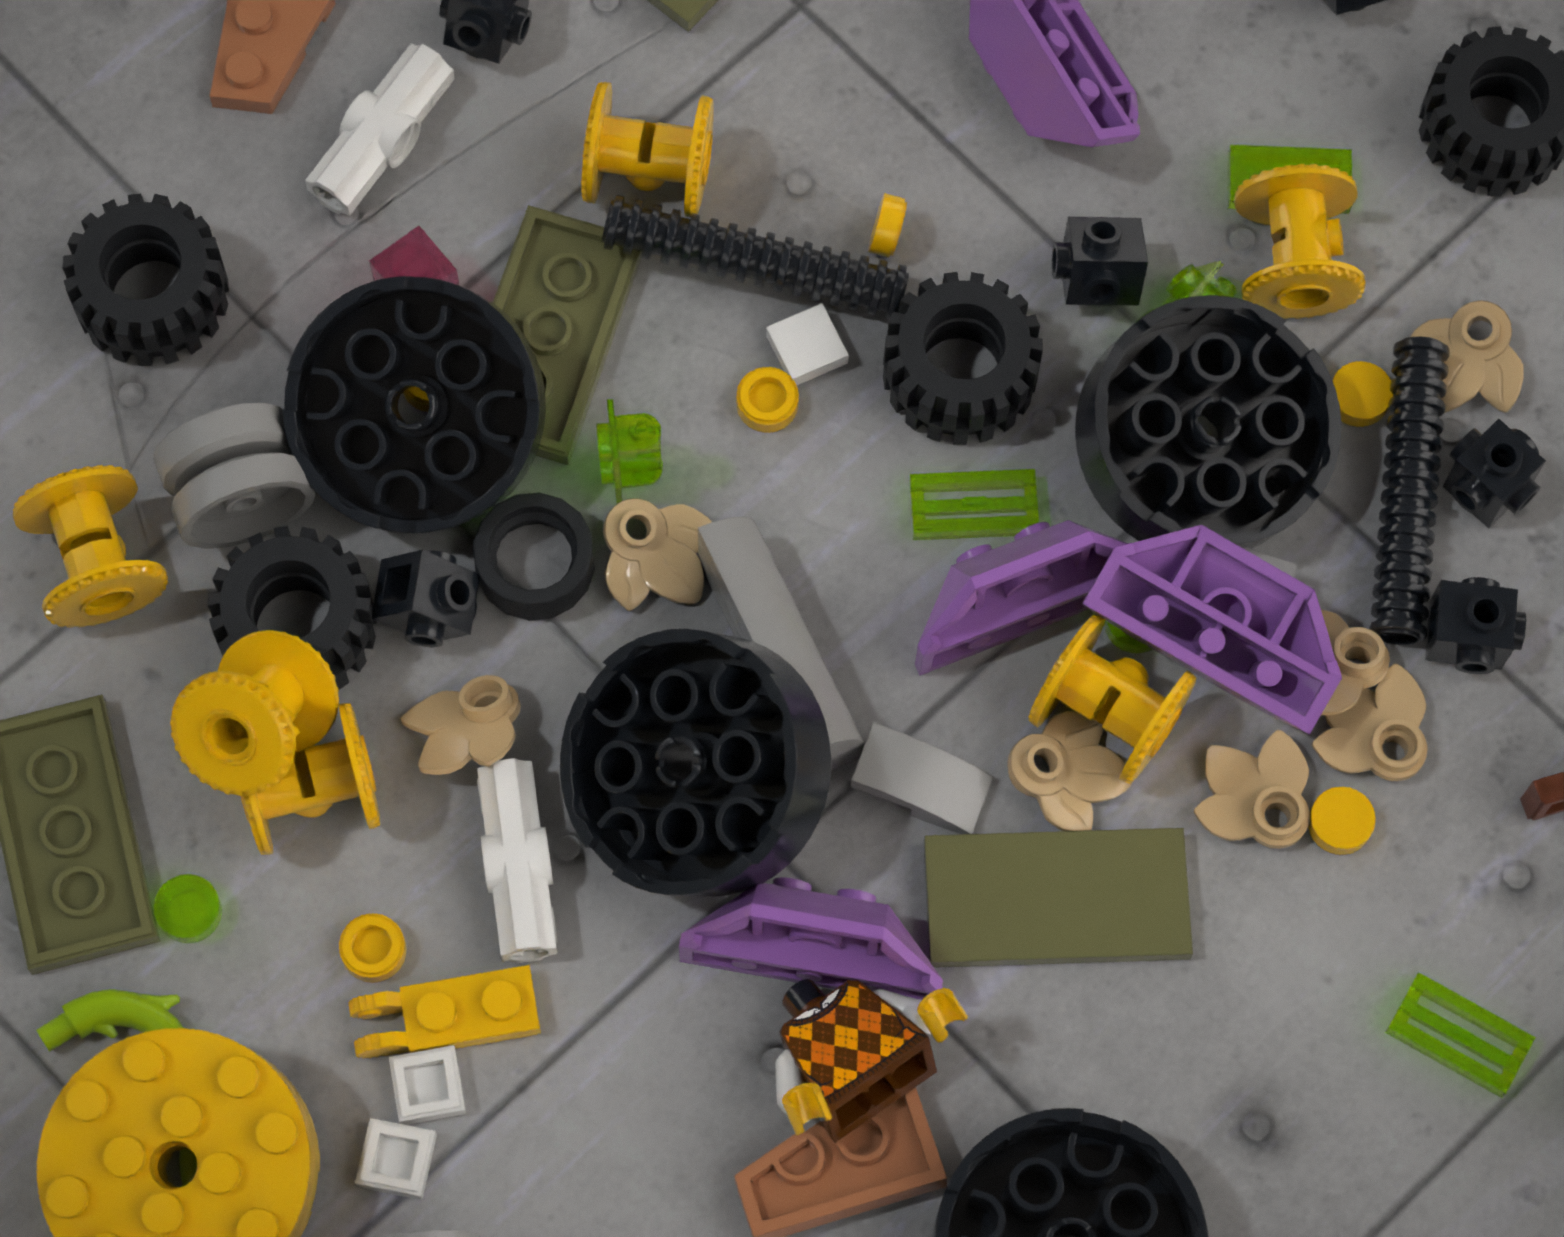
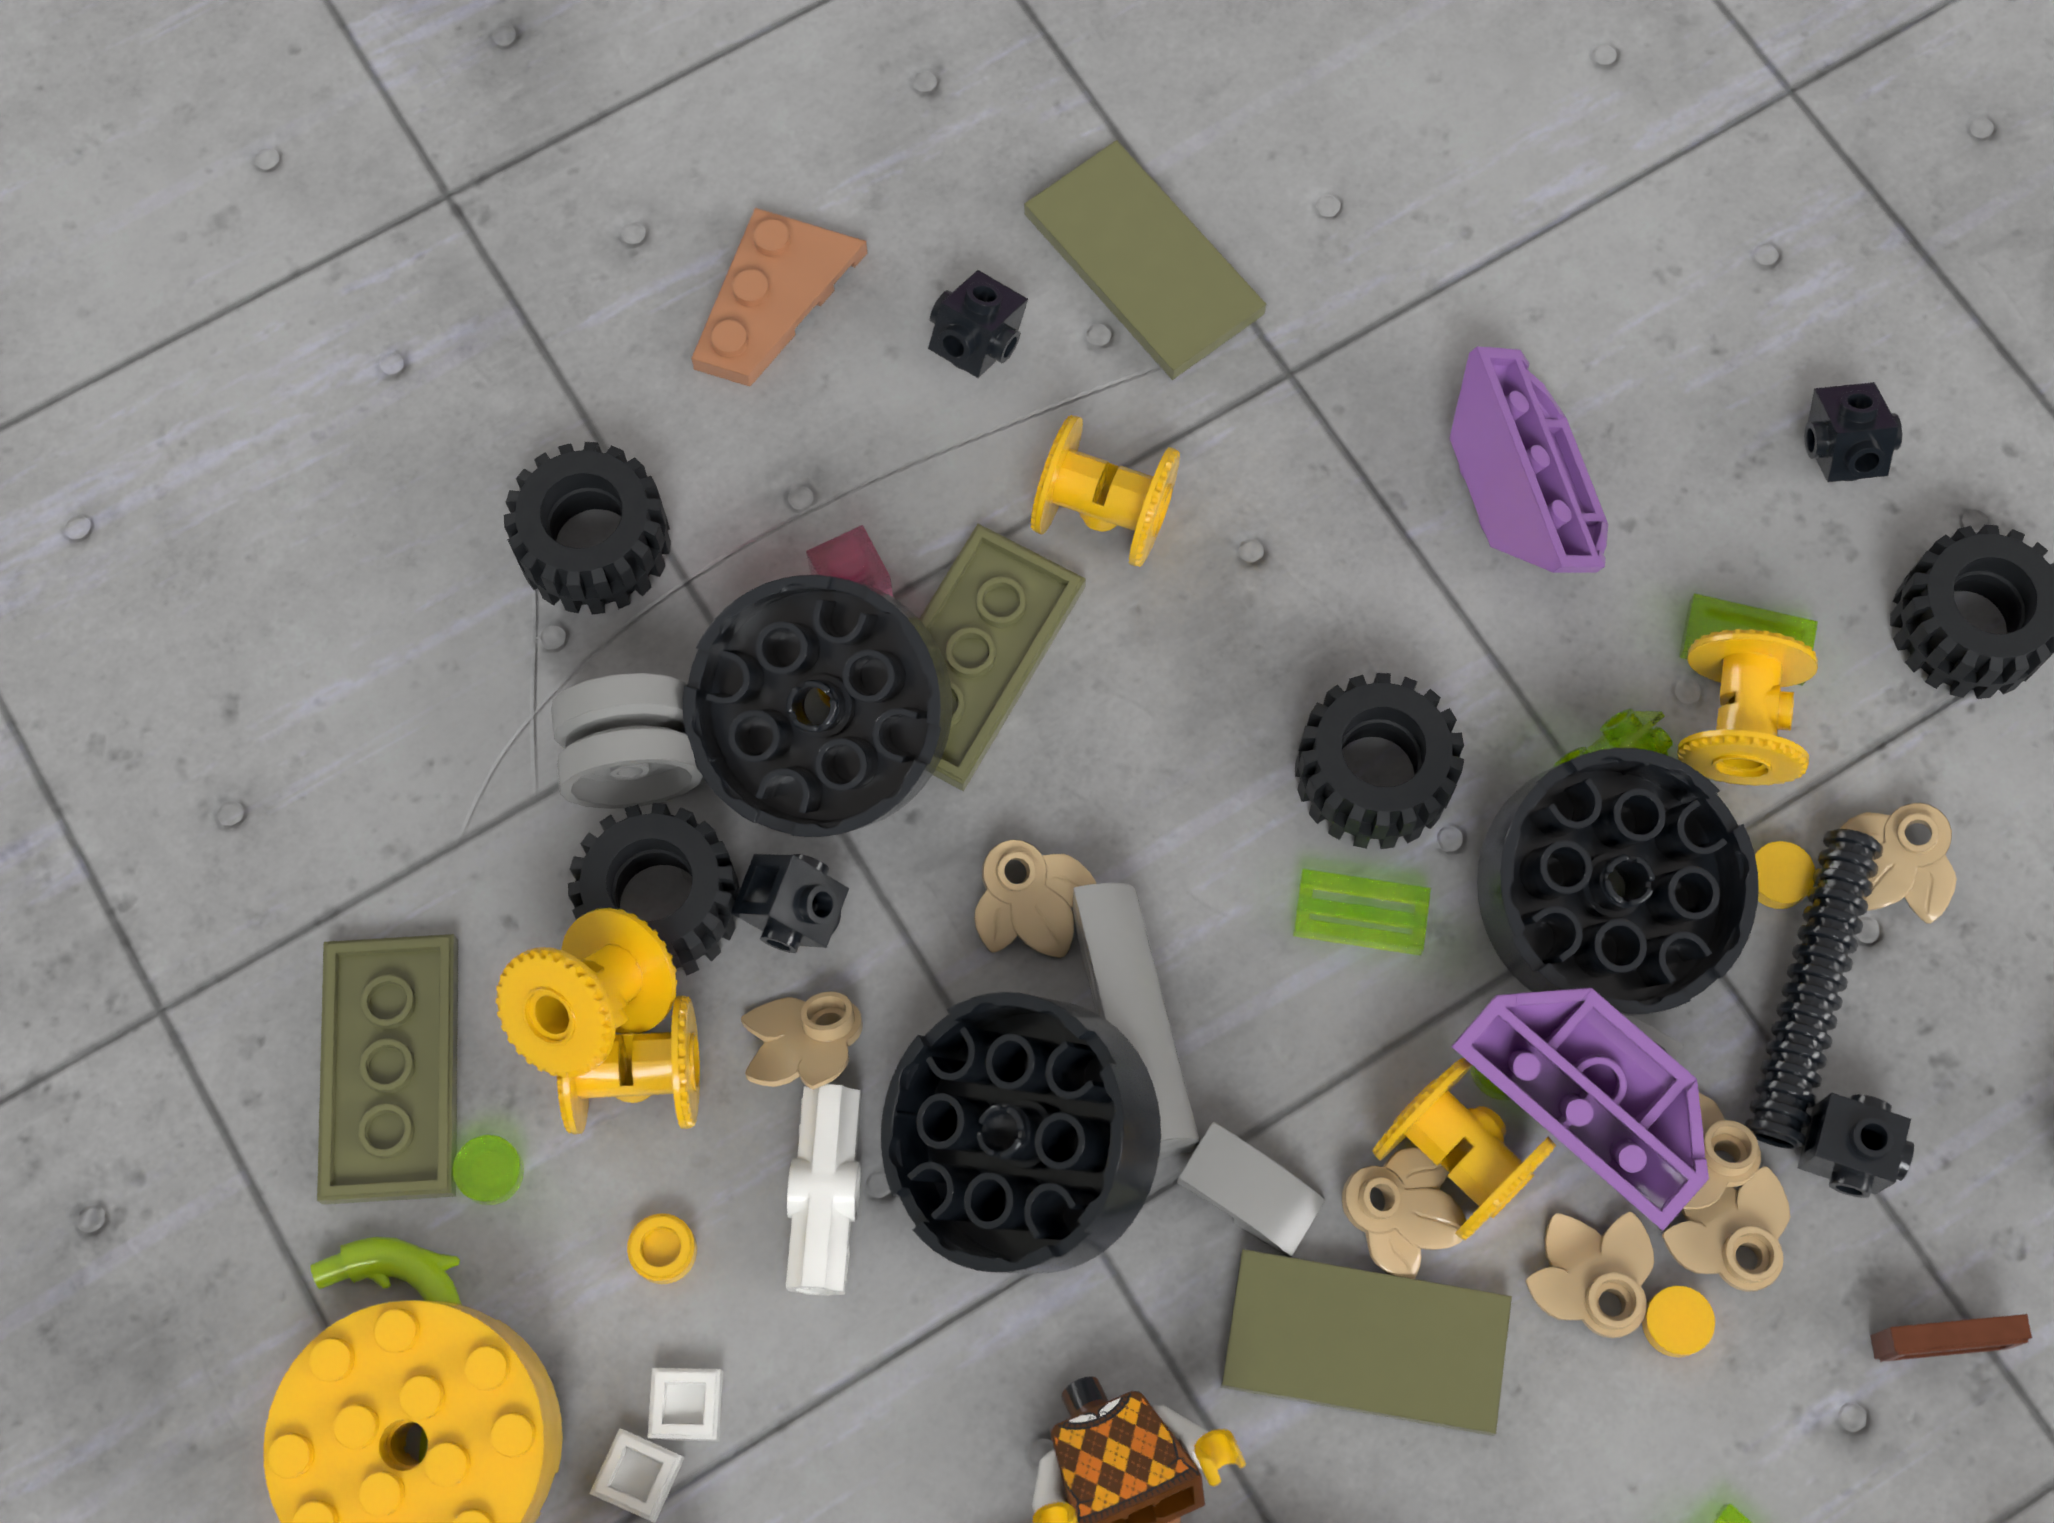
camera: 15 degrees right, 0 degrees up
yellow hose [13,465,168,628] -> none
white piece [305,44,455,216] -> none
yellow hinge [348,965,541,1059] -> none
black tyre [473,492,595,621] -> none
clear neon green hinge [596,399,663,505] -> none
black piece [602,195,909,319] -> none
medium lavender wedge [679,877,943,999] -> none
yellow tile [736,367,799,433] -> none
white tile [766,303,849,385] -> none
yellow tile [868,193,907,258] -> none
medium lavender wedge [915,520,1129,676] -> none
black brick [1051,217,1148,306] -> none
black brick [1442,419,1546,528] -> none

